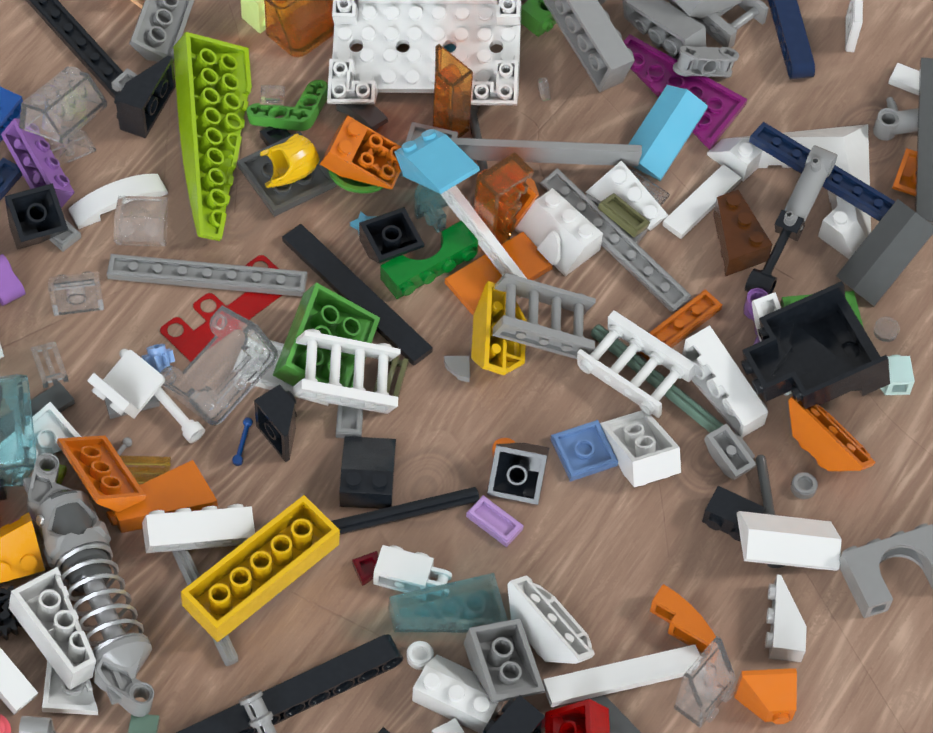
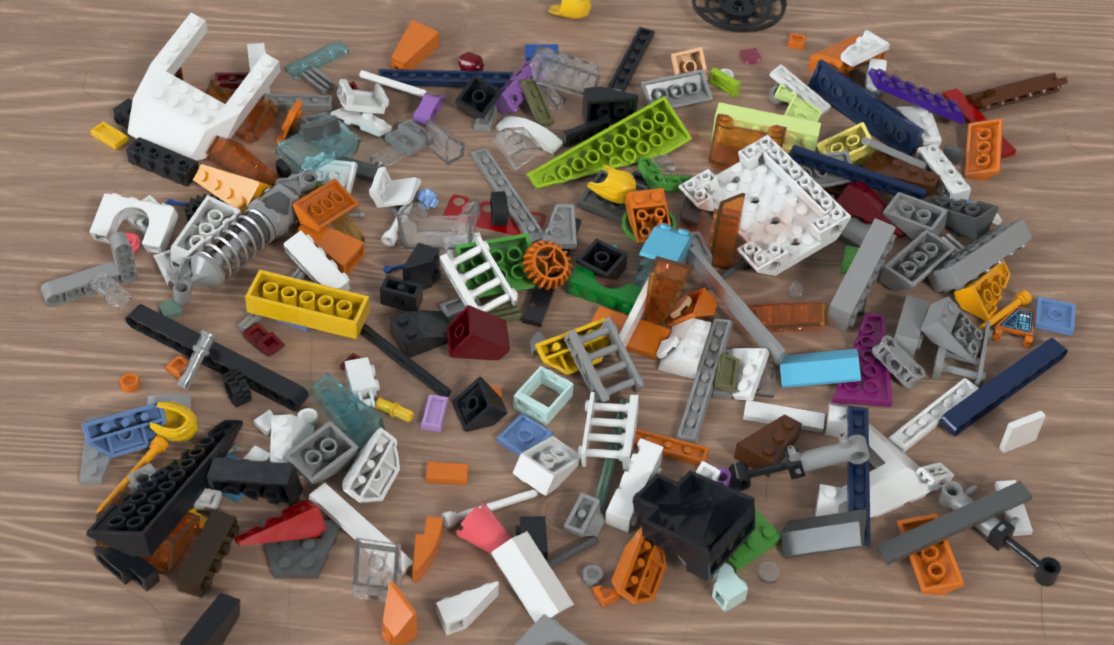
camera: 60 degrees right, 10 degrees down
none -> black tyre [221,368,252,408]
none -> dark red slope [243,323,285,357]
none -> white tile [254,410,273,436]
none -> yellow axle [375,397,414,422]
none -> black brick [380,275,423,311]
none -> light grey slope [385,120,435,156]
none -> orange tile [426,462,469,485]
none -> white piece [442,489,538,529]
none -> dark red slope [446,305,510,361]
none -> coral cone [456,502,511,554]
none -> black tyre [490,191,508,226]
none -> light aqua window [513,366,574,426]
none -> olive tile [520,78,555,127]
none -> orange gear [522,240,572,290]
none -> light grey wing [542,204,577,249]
none -> black tile [563,115,611,148]
none -> orange tile [592,585,622,608]
none -> clear orange slope [747,301,828,332]
none -> white tile [888,378,979,453]
none -> white tile [916,462,954,486]

